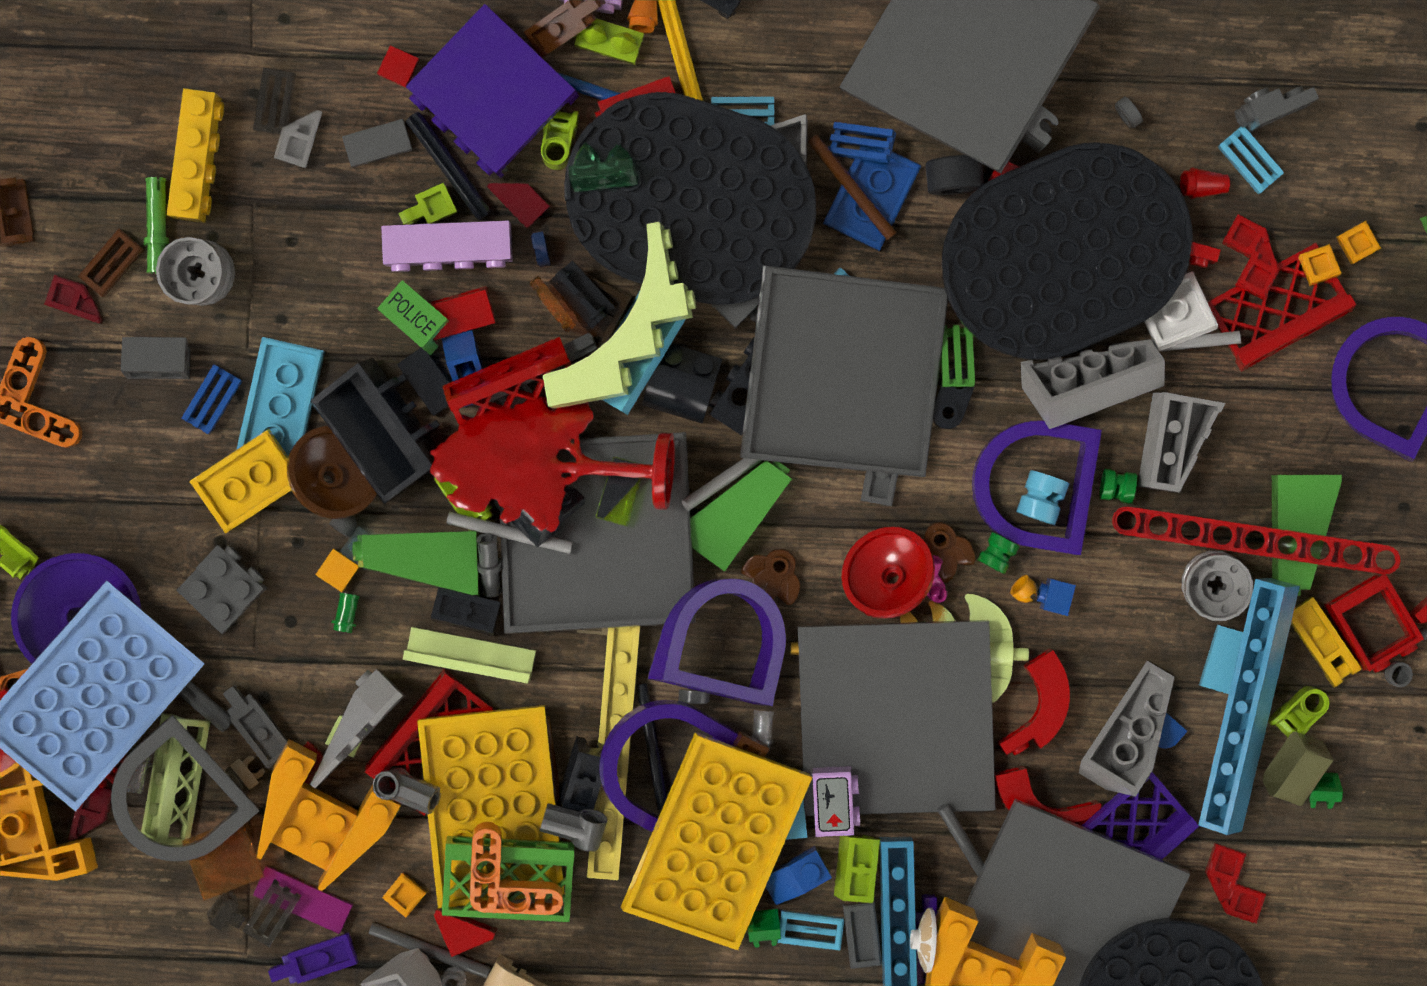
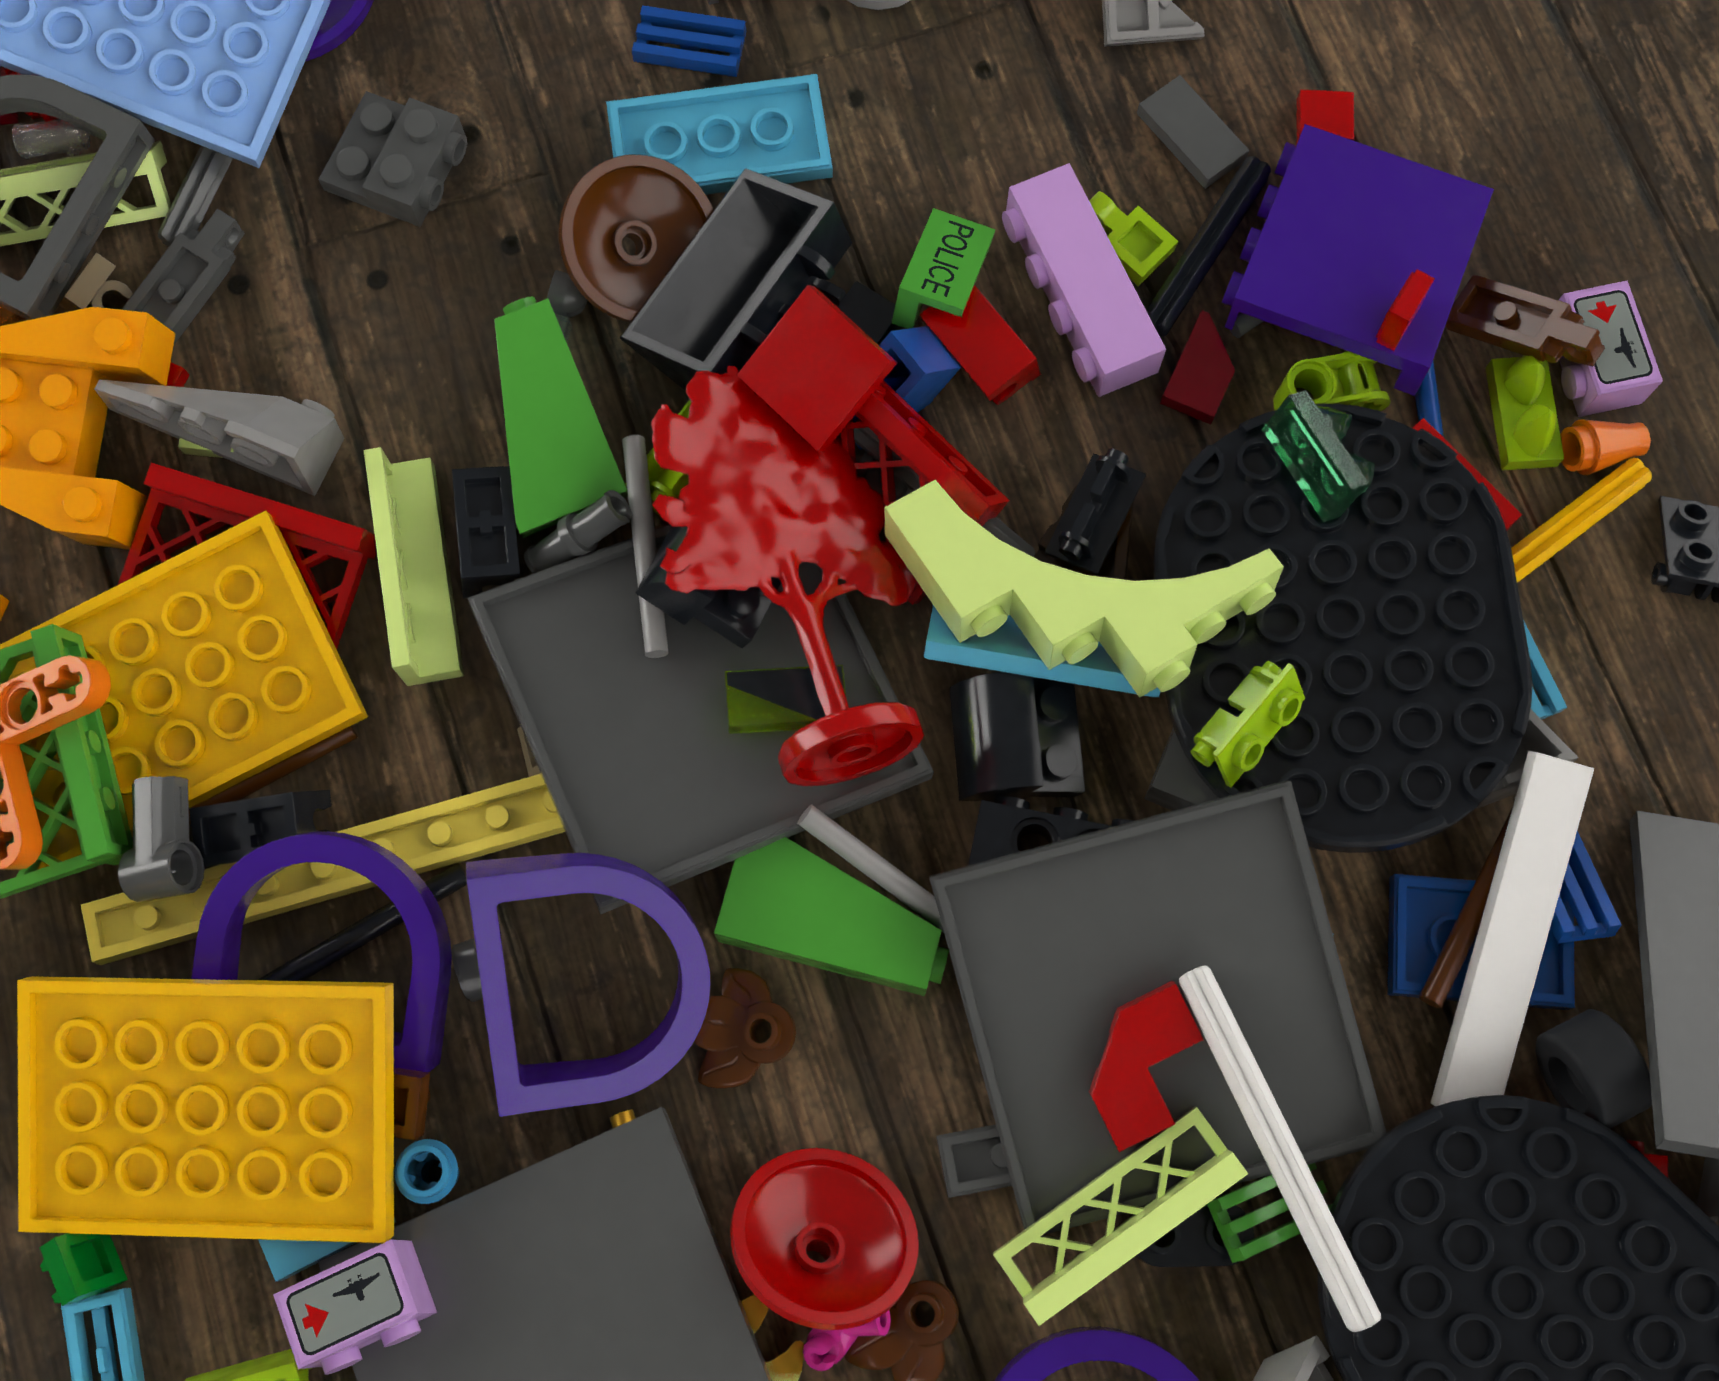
camera: 70 degrees right, 15 degrees down
yellow tile [190,429,291,534] -> none
light orange tile [315,548,360,592] -> none
green pin [331,592,360,633] -> none
dark grey piece [373,768,441,814] -> none
clear orange tile [529,276,577,332] -> none
dark blue tile [531,232,551,267] -> none
clear pin [752,710,774,750] -> none
blue slope [766,846,832,905] -> none
none -> dark azure cone [395,1139,459,1204]
none -> red tile [737,285,898,452]
none -> yellowish green fence [993,1106,1248,1326]
none -> red tile [1089,980,1204,1152]
none -> white axle [1179,965,1381,1332]
none -> lime hinge [1191,661,1305,787]
none -> red tile [1376,269,1435,351]
none -> white tile [1431,751,1594,1106]

